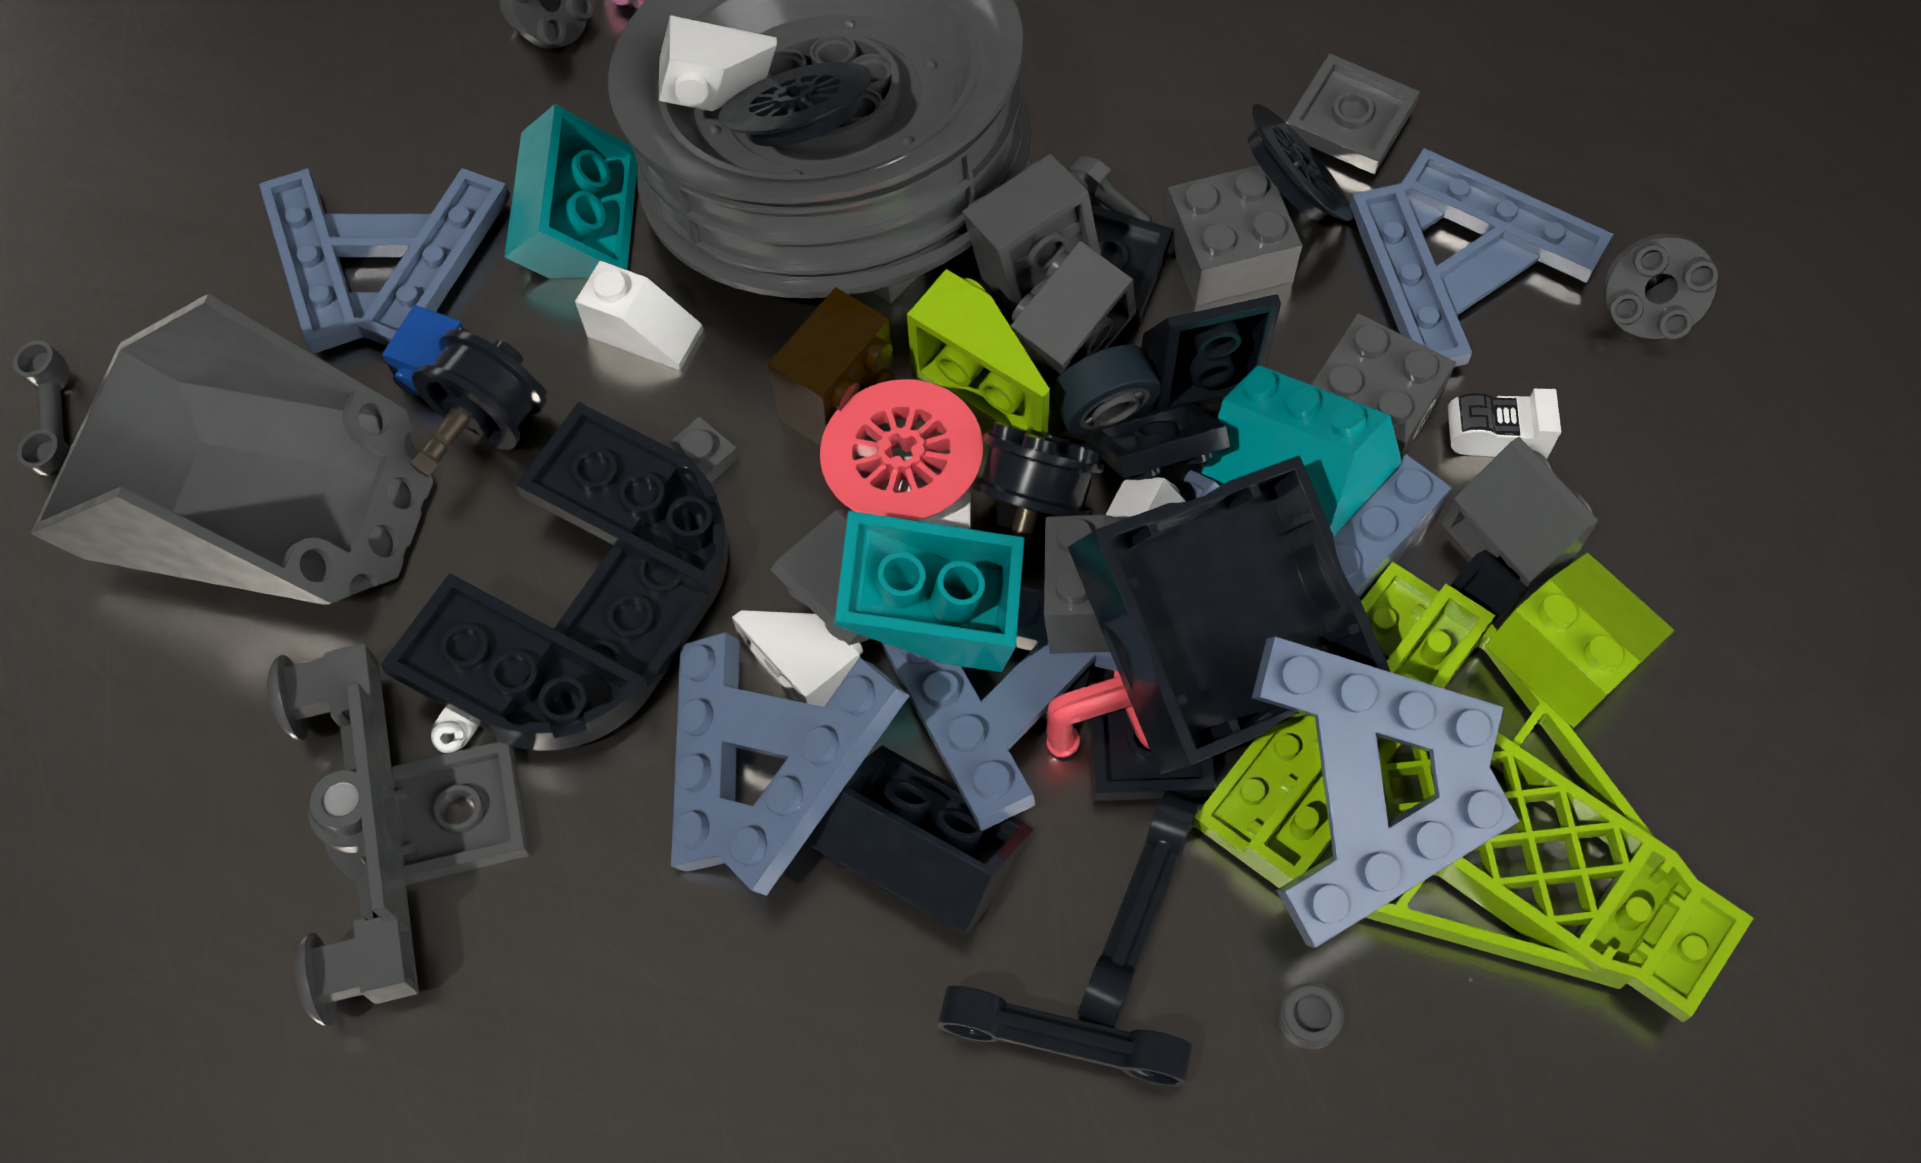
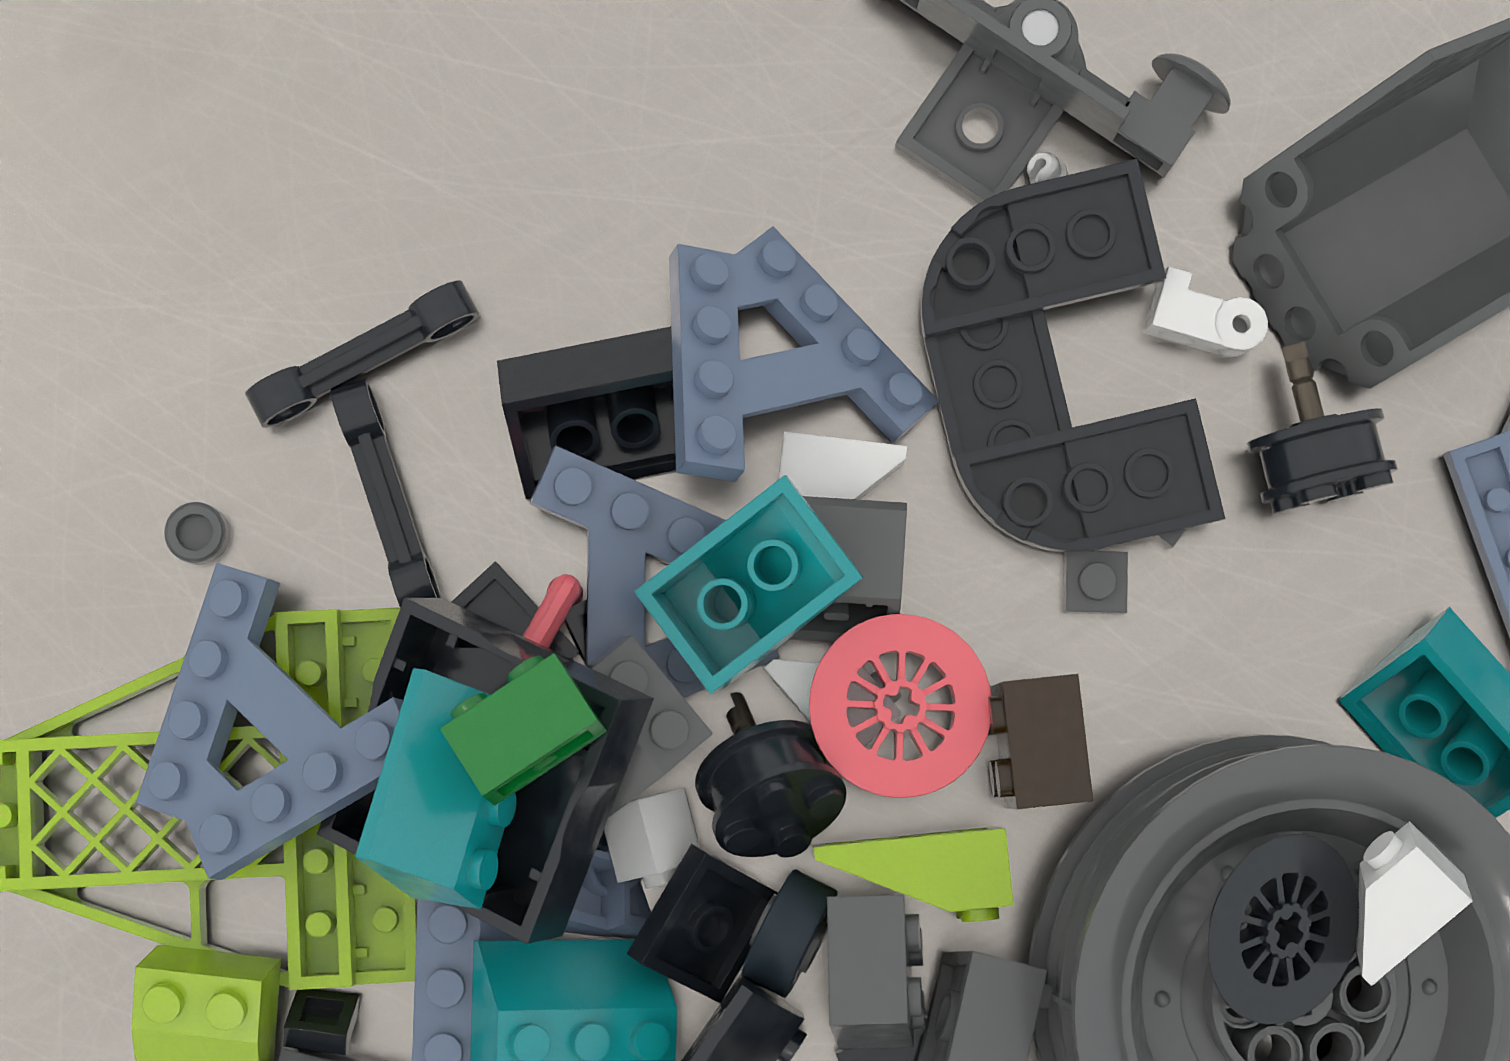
camera: 135 degrees right, 20 degrees up
blue brick [382,304,464,396] -> none
white slope [575,261,704,371] -> none
none -> teal slope [355,668,516,910]
none -> green brick [440,653,607,806]
none -> white leg [1143,266,1268,357]

